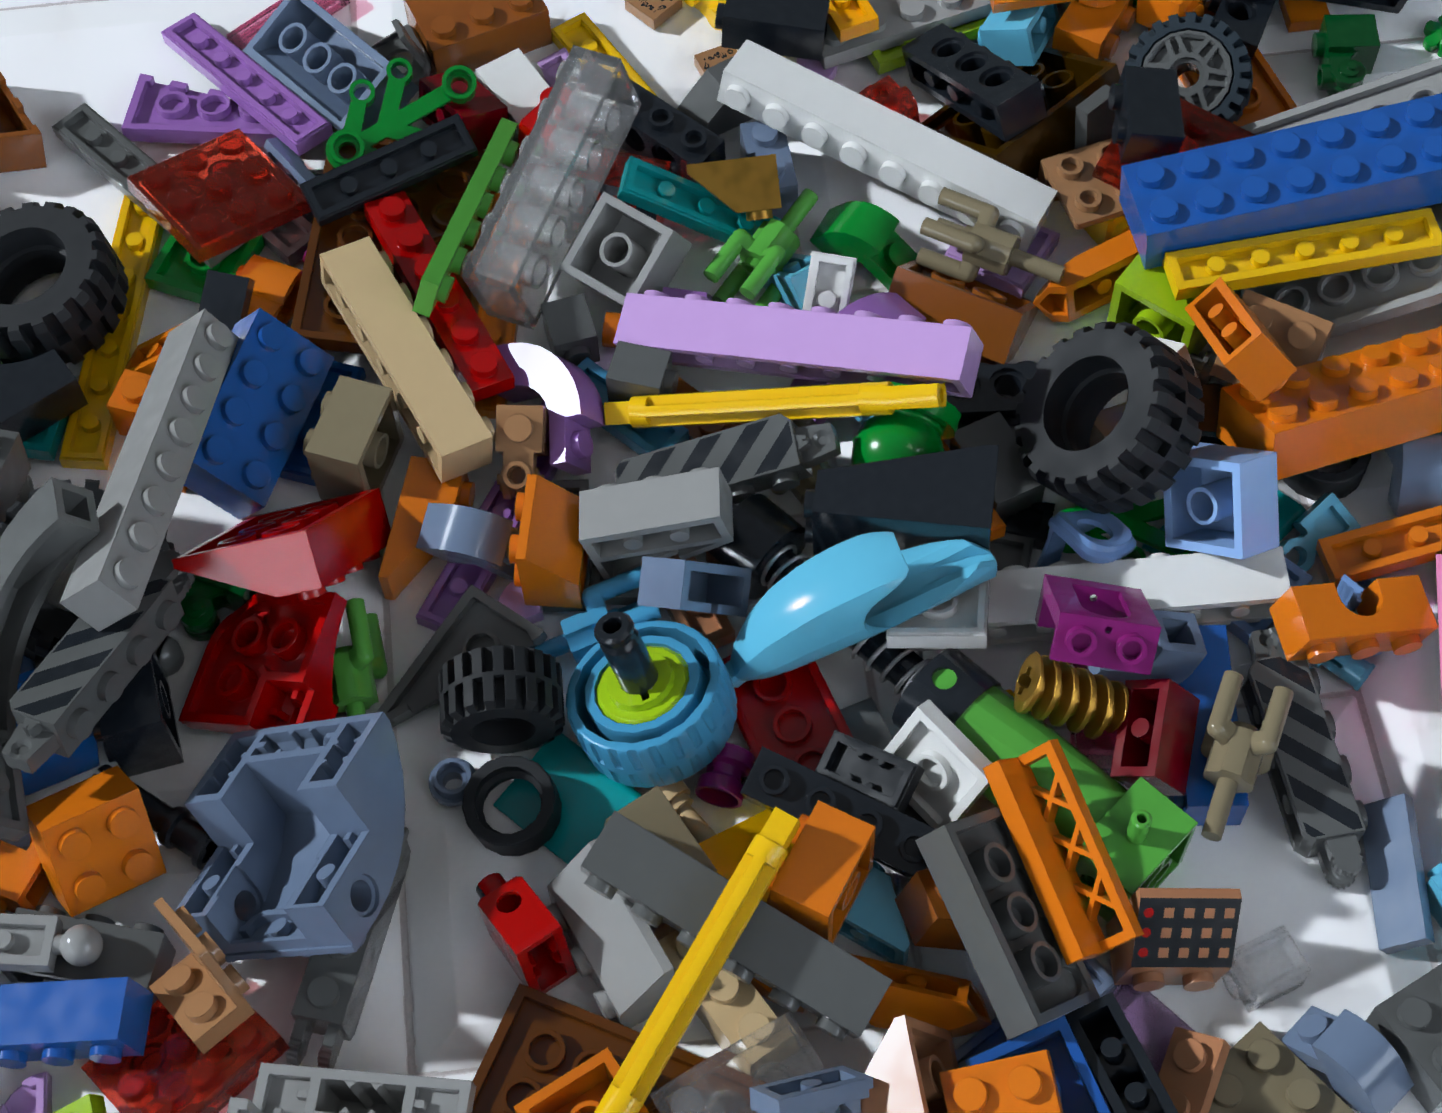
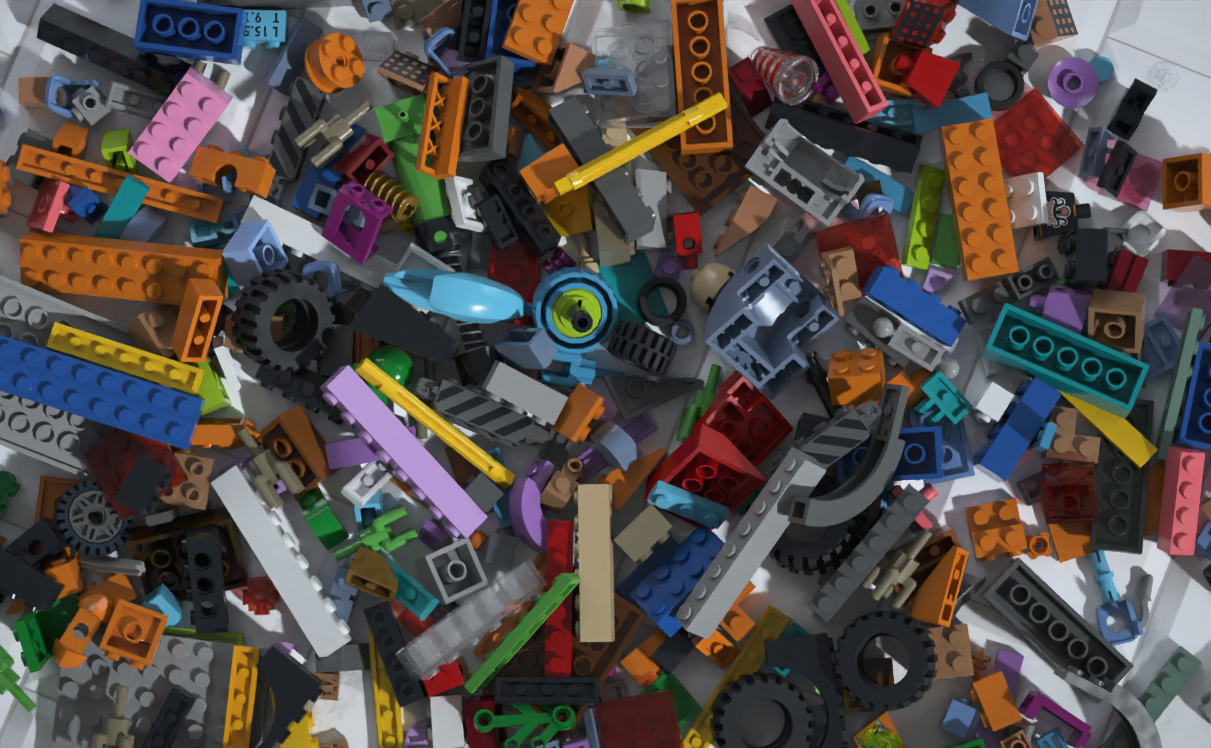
camera: 150 degrees left, 25 degrees up
none -> light grey axle [79,556,146,576]
none -> orange wheel [304,33,365,94]
none -> medium blue piece [423,27,458,79]
none -> medium azure plate [647,480,730,530]
none -> medium lavender plate [652,251,683,282]
none -> tan cylinder [690,263,736,315]
none -> nougat slope [713,185,778,258]

